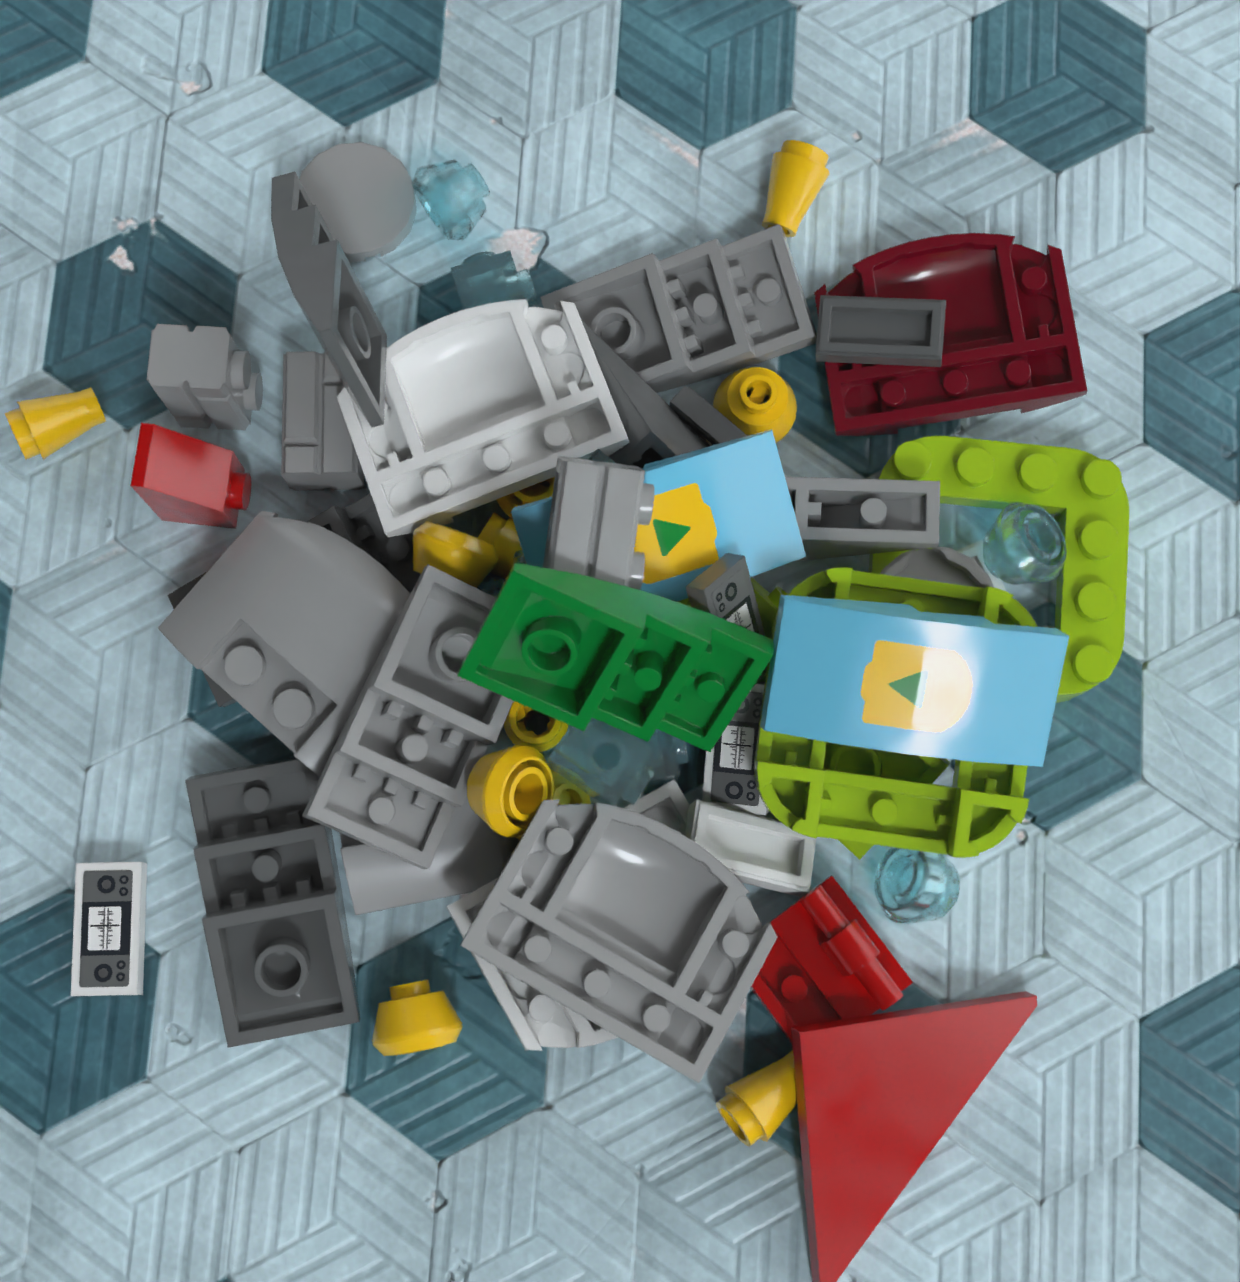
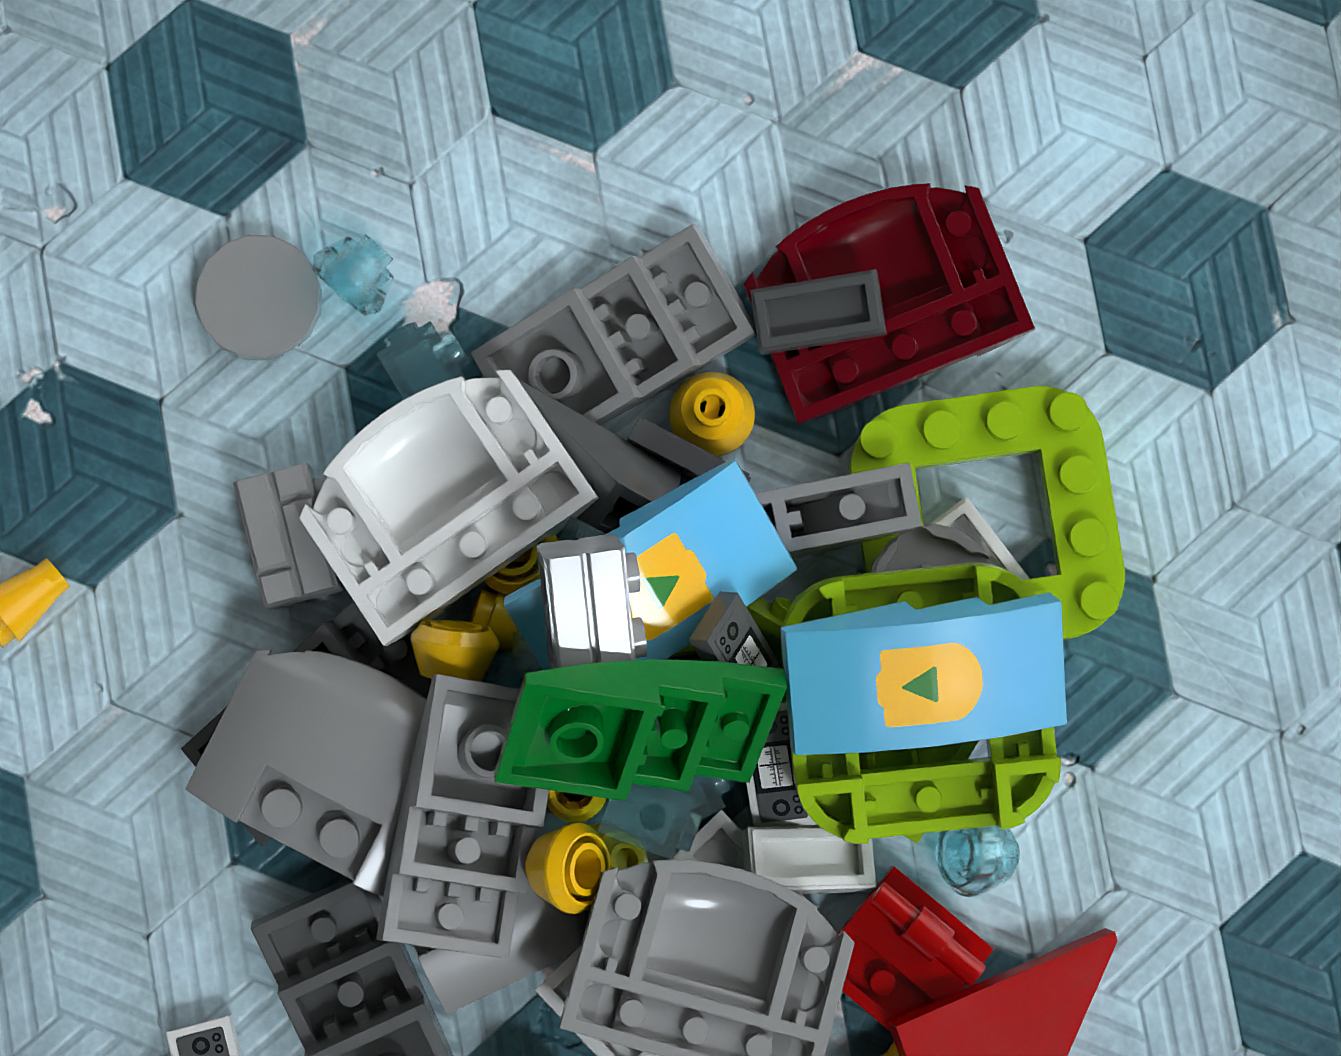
camera: 10 degrees left, 5 degrees up
red slope [130,423,251,529] -> none
light grey brick [147,324,263,430] -> none
dark grey slope [271,171,387,427] -> none
yellow cone [761,140,830,237] -> none
clear light blue cone [983,502,1067,585] -> none

